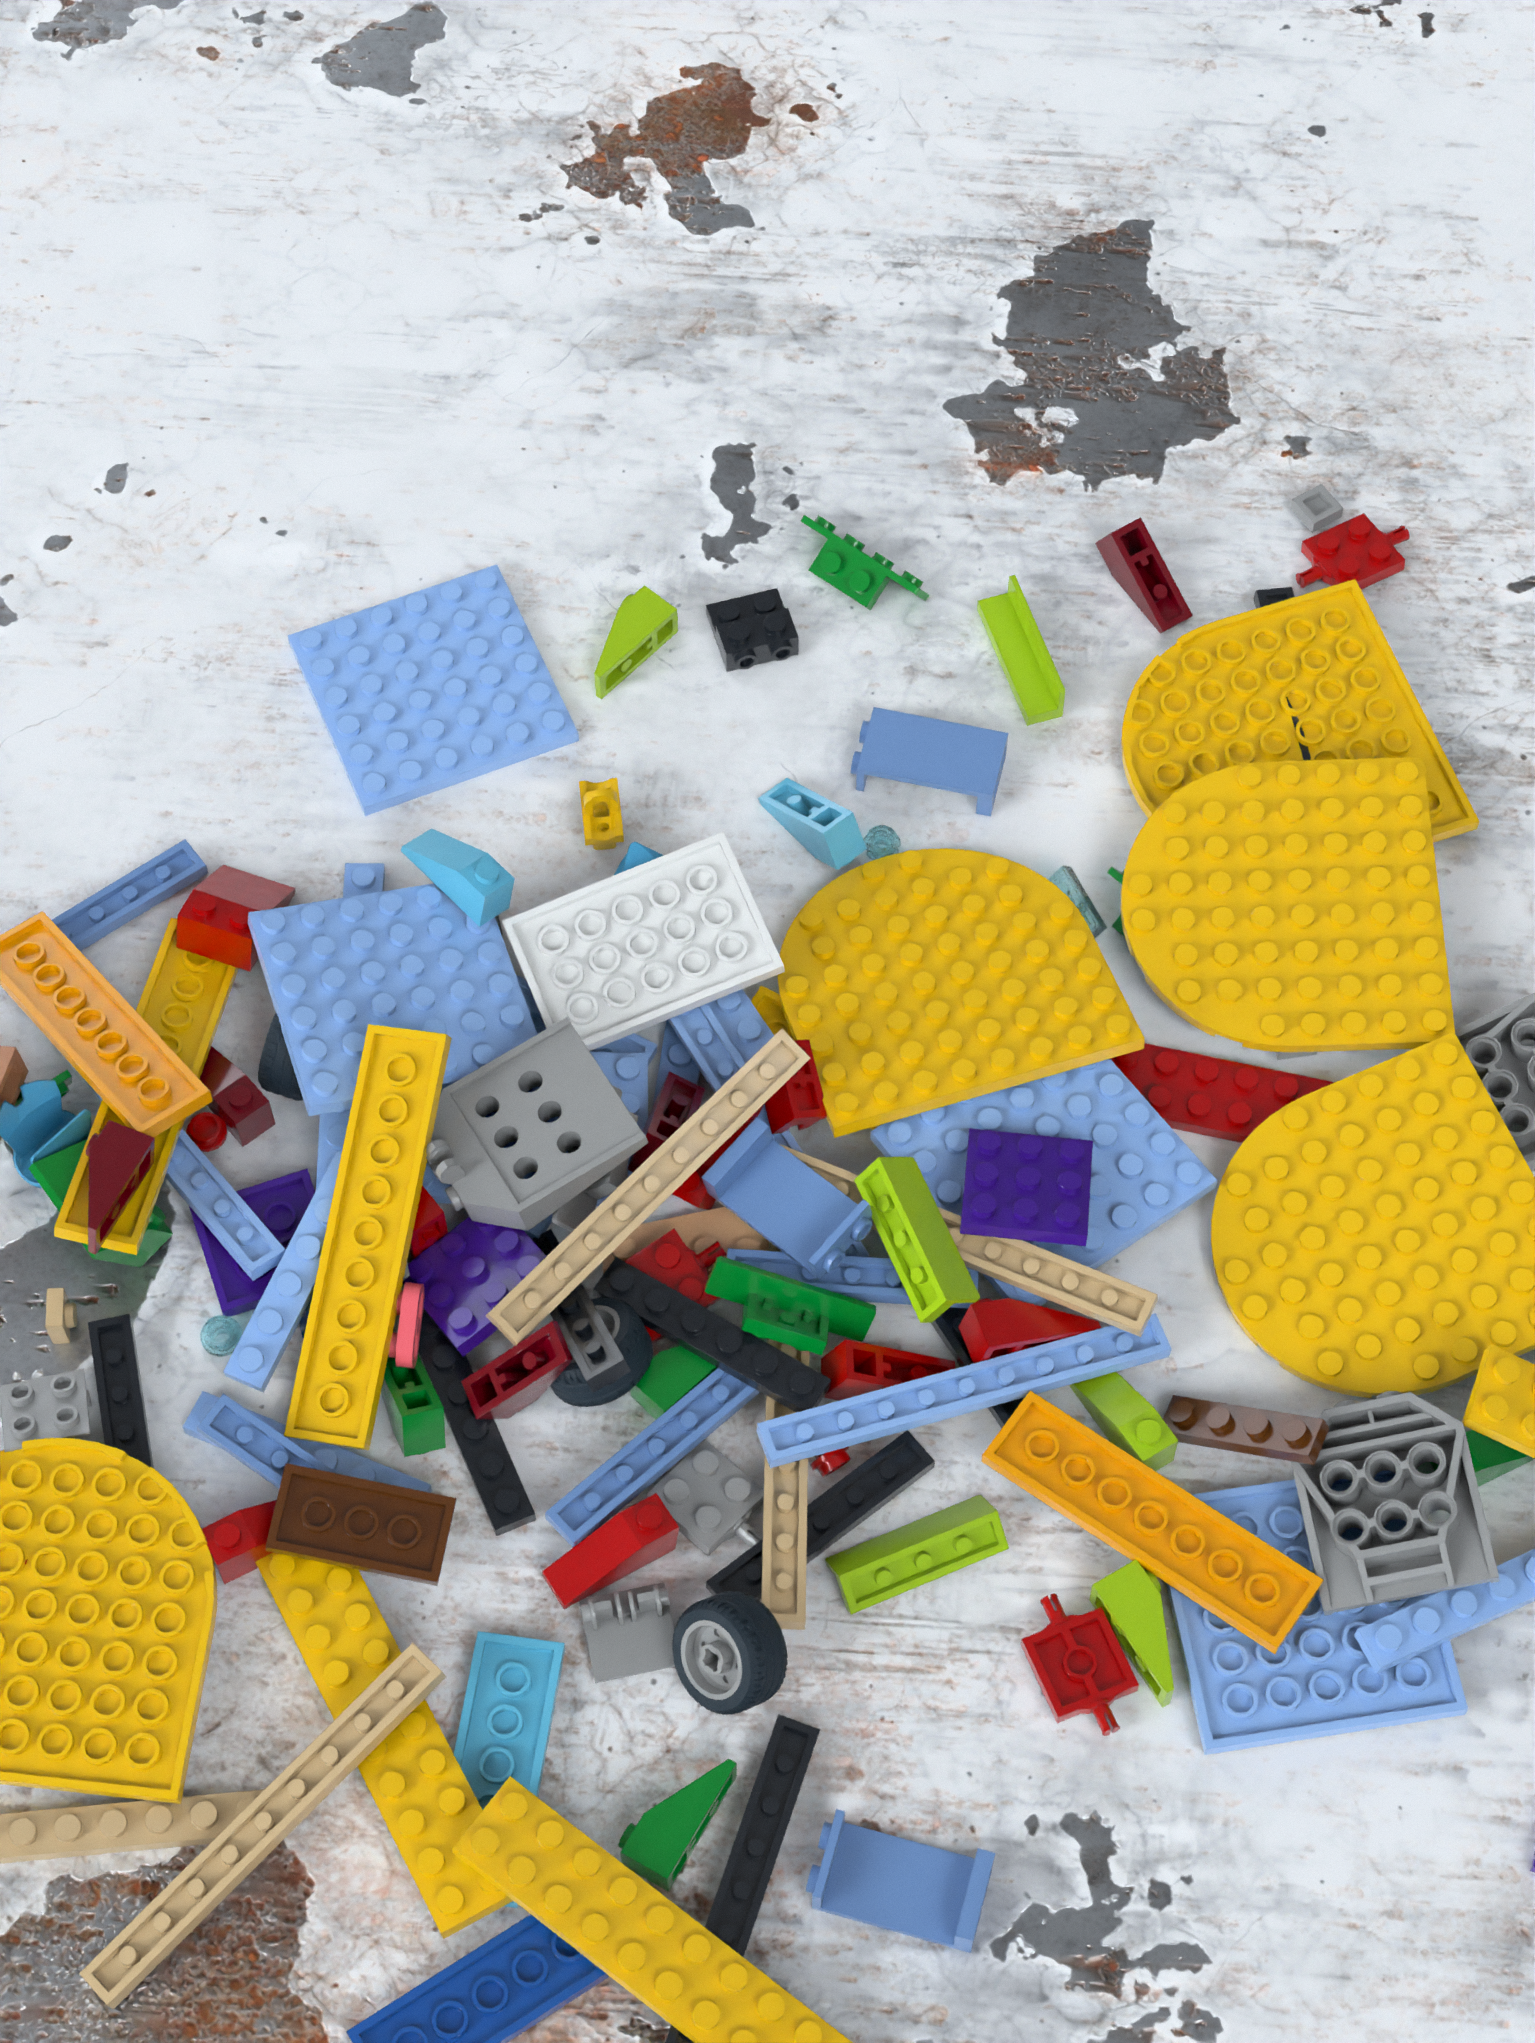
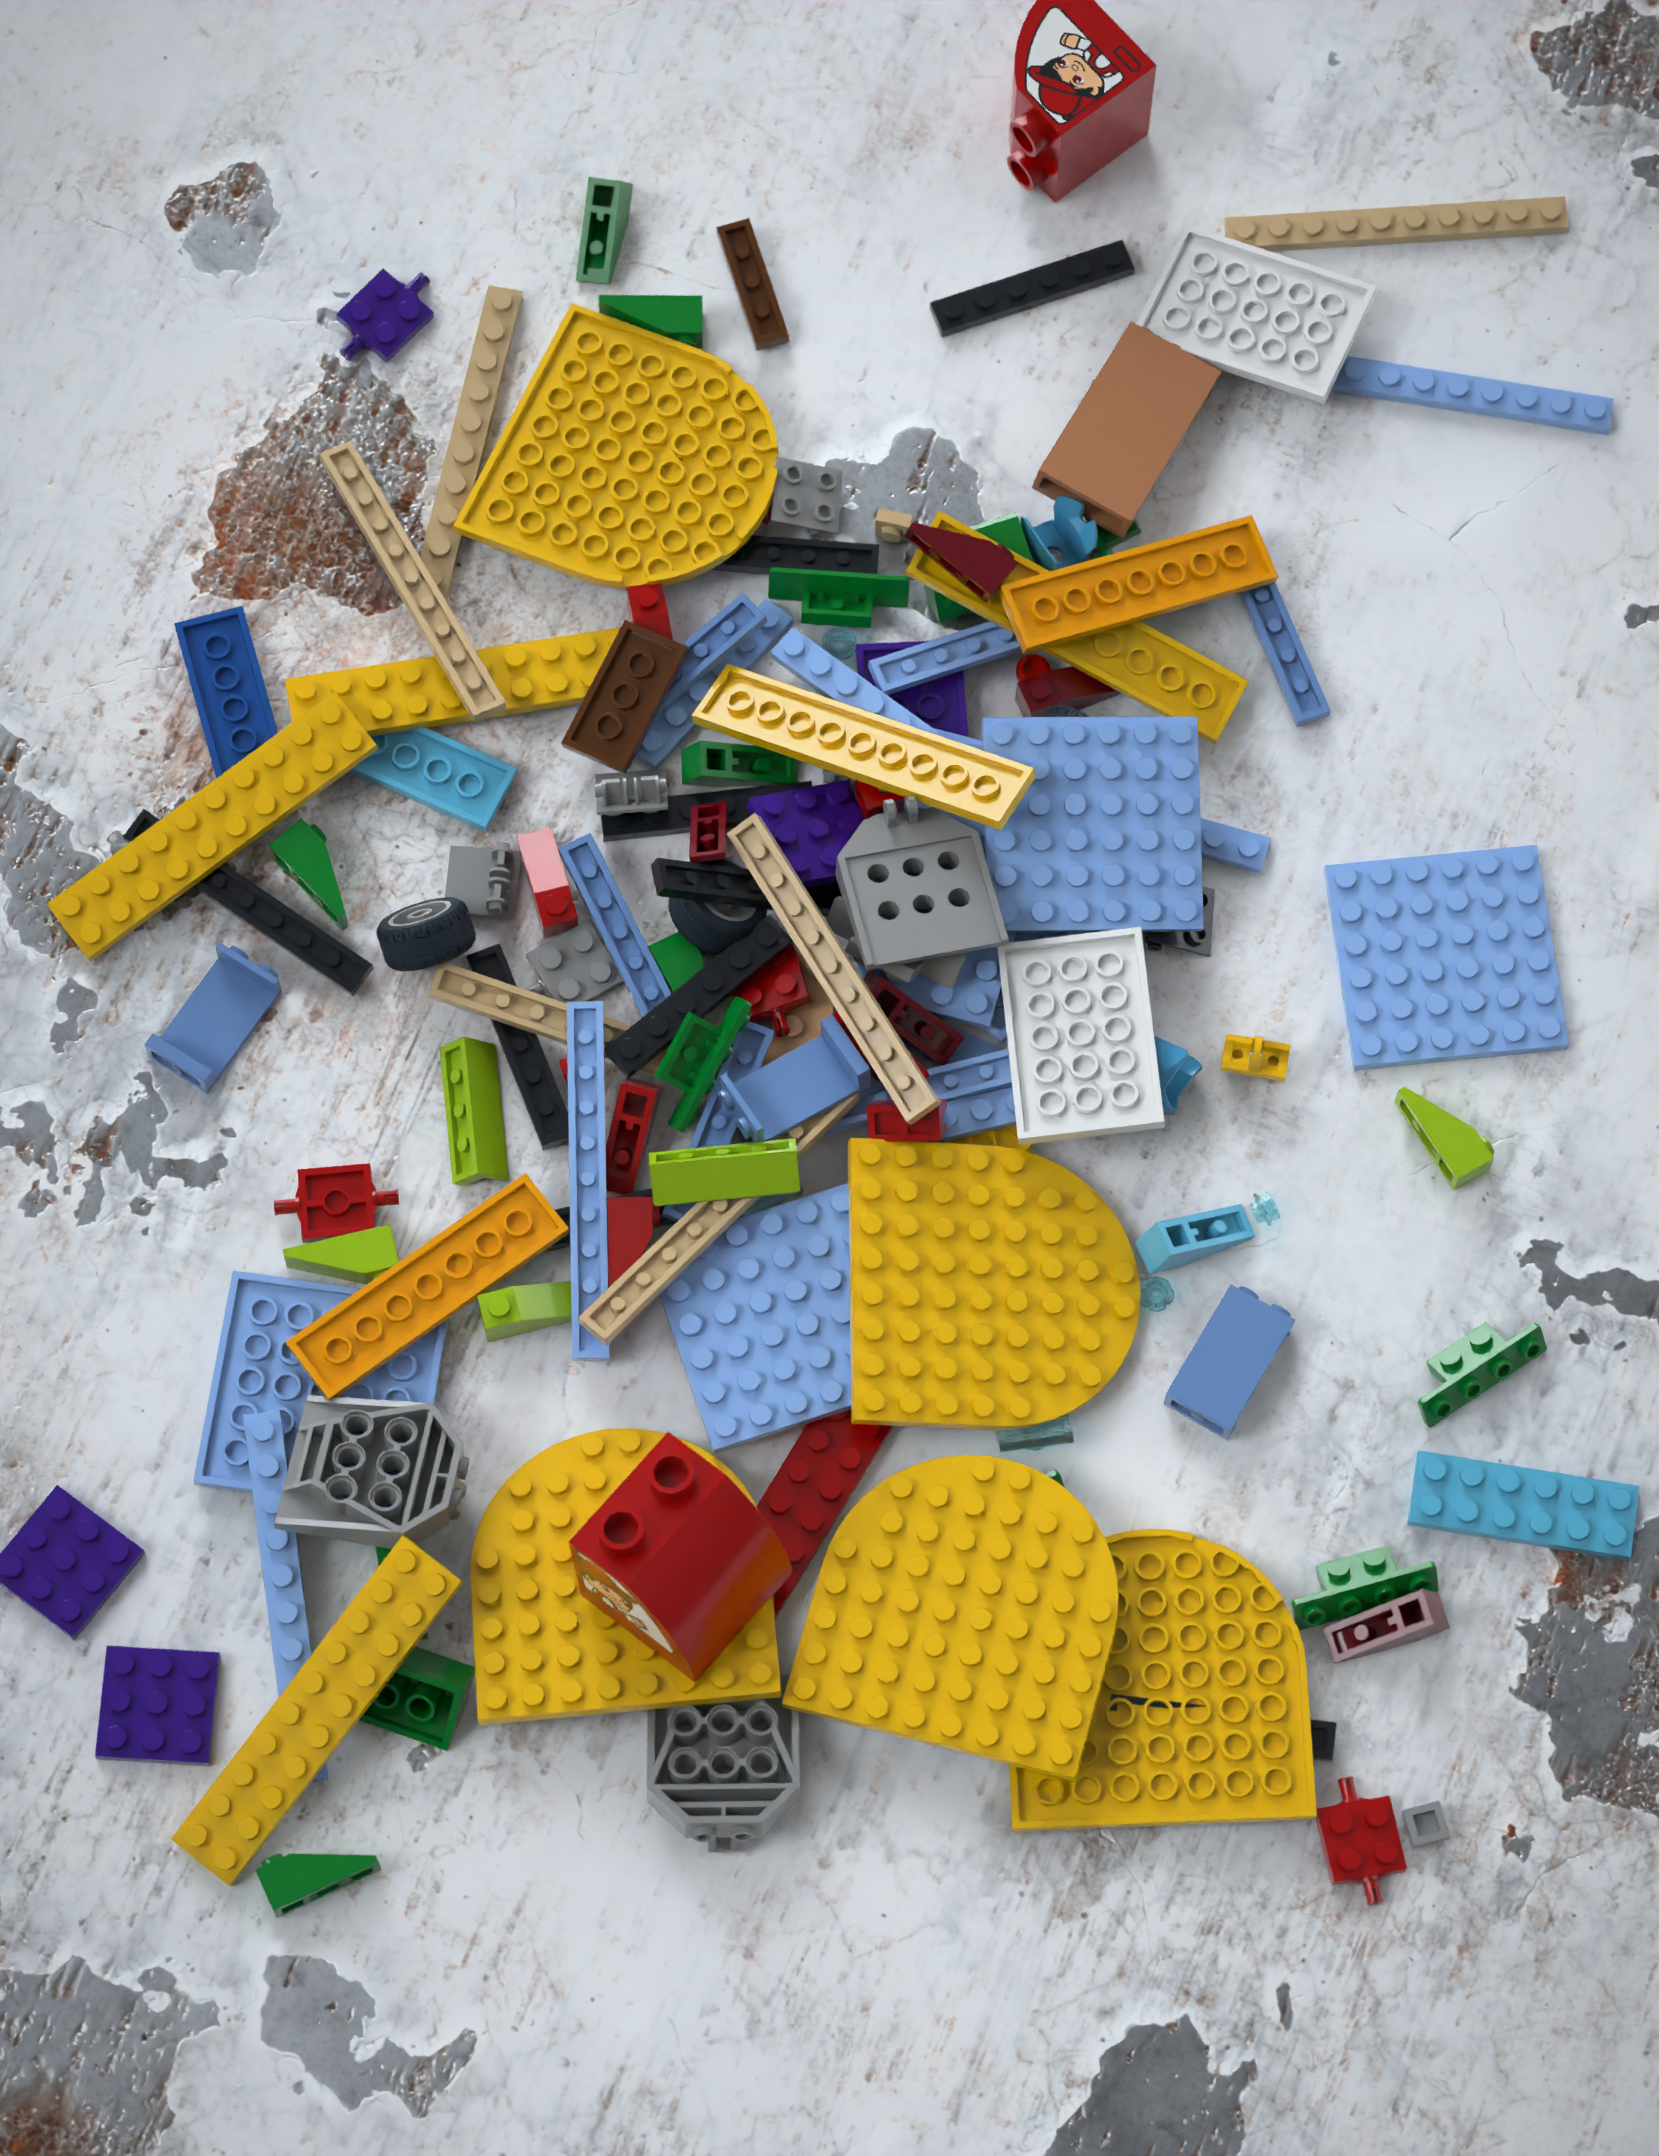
camera: 105 degrees right, 10 degrees up
red slope [176,864,296,972] -> none
coral plate [389,1282,424,1369] -> none
medium azure slope [401,828,515,927] -> none
black plate [706,588,799,672] -> none
dark purple plate [960,1128,1093,1247] -> none
lime panel [977,575,1065,726] -> none
reddish brown plate [1163,1395,1329,1465] -> none
none -> red brick [569,1432,793,1683]
none -> light grey hinge [594,769,668,816]
none -> green bracket [768,567,910,628]
none -> clear light blue plate [1249,1191,1280,1226]
none -> green bracket [1292,1545,1439,1631]
none -> medium azure plate [1407,1450,1639,1561]

